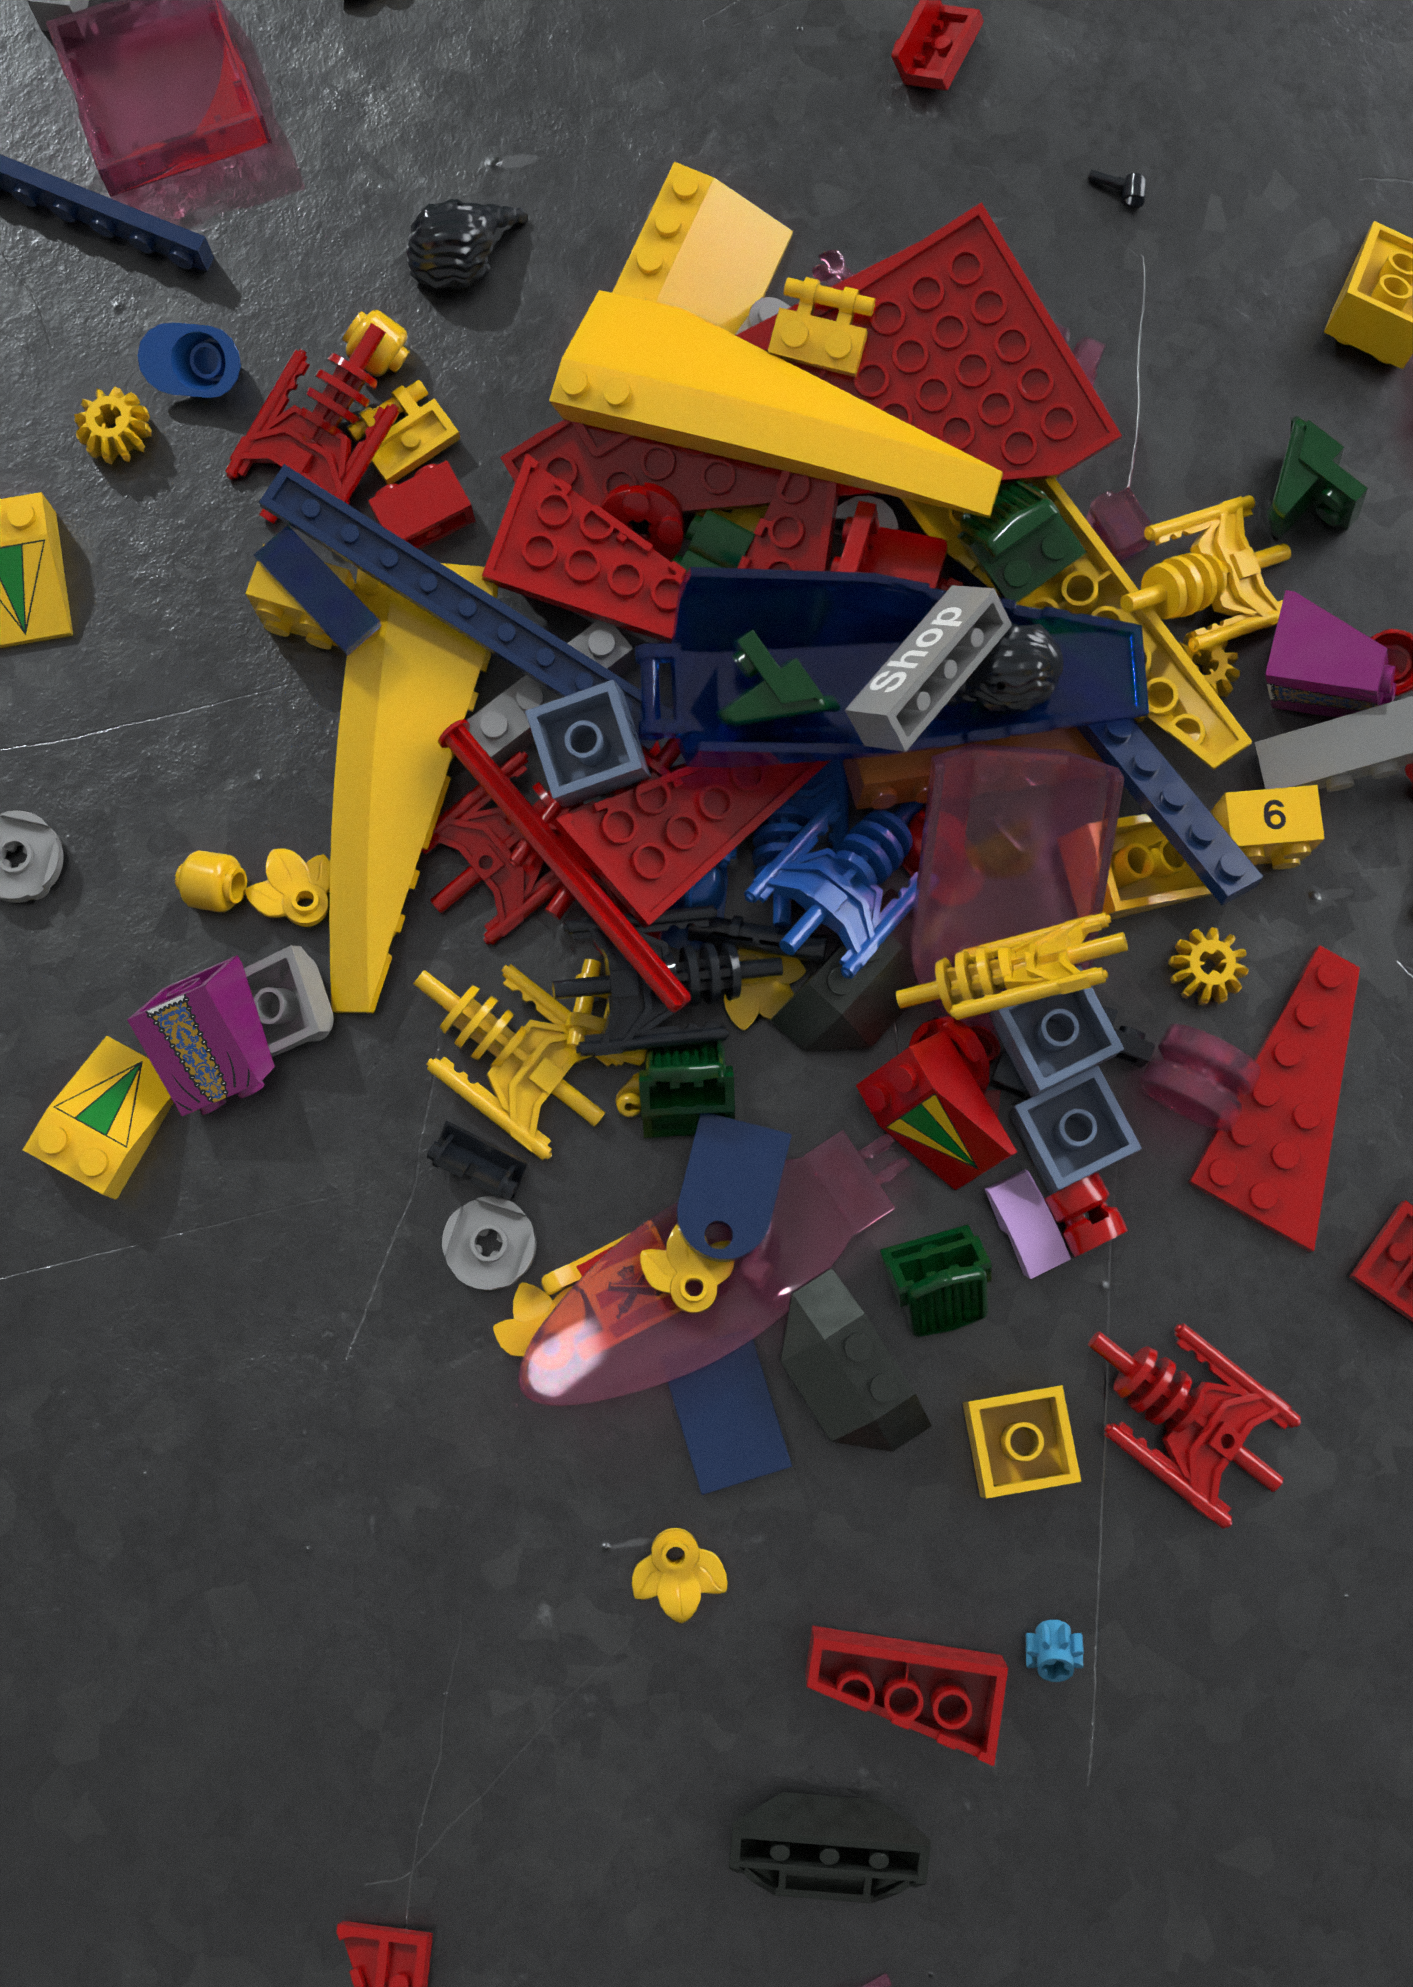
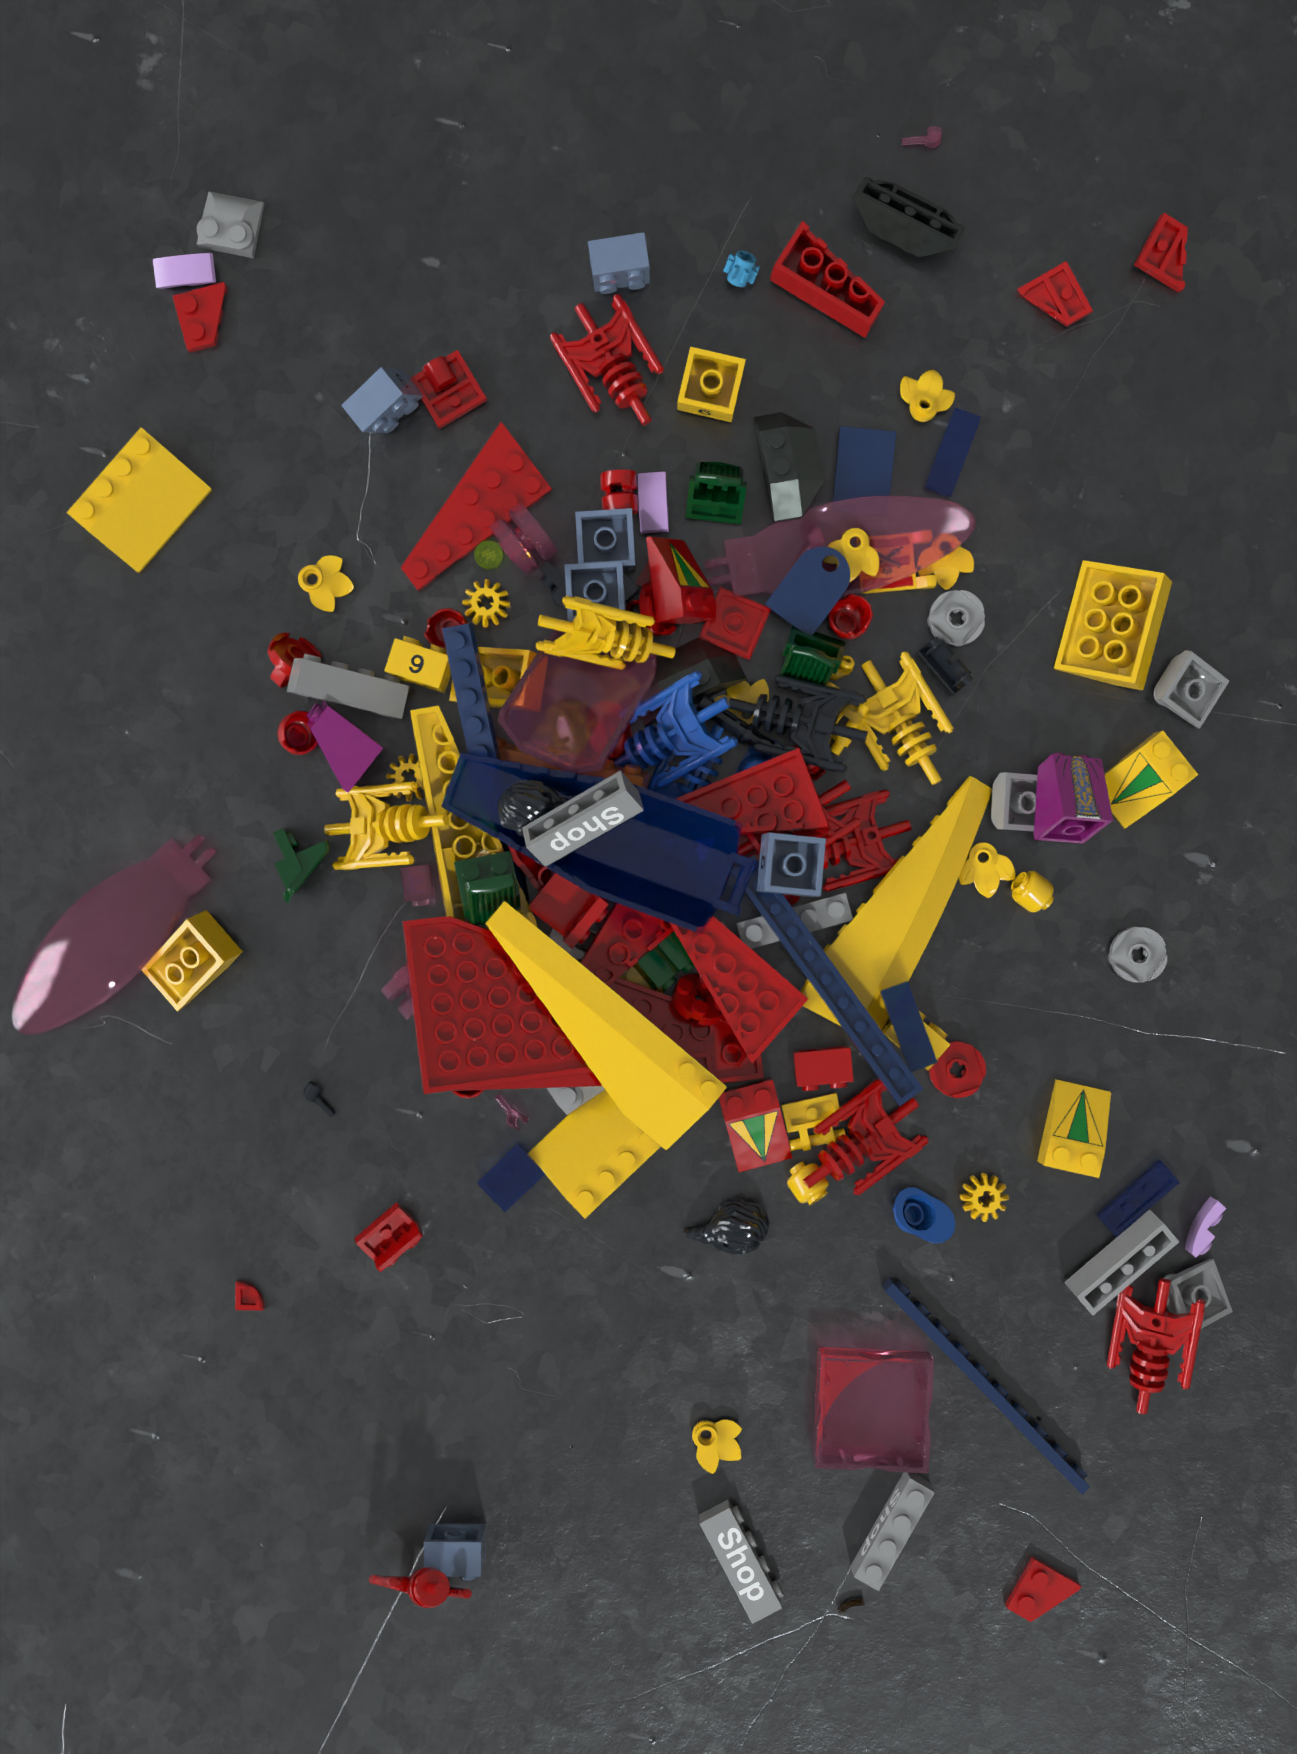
camera: 155 degrees left, 10 degrees up
red axle [438,719,691,1013] -> none
dark green piece [715,630,841,730] -> none
yellow plate [768,277,876,377] -> none
none -> red hair [424,608,468,649]
none -> clear neon green tile [474,541,503,570]
none -> clear blue plate [477,1143,545,1213]
none -> sand blue brick [588,232,650,294]
none -> red tile [698,587,771,661]
none -> red slope [719,1076,793,1172]
none -> red hair [827,594,873,639]
none -> clear blue tile [924,407,981,497]
none -> red plate [928,1041,986,1098]
none -> red wing [1017,261,1093,327]
none -> yellow slope [1054,560,1172,690]
none -> light grey slope [1154,650,1229,729]

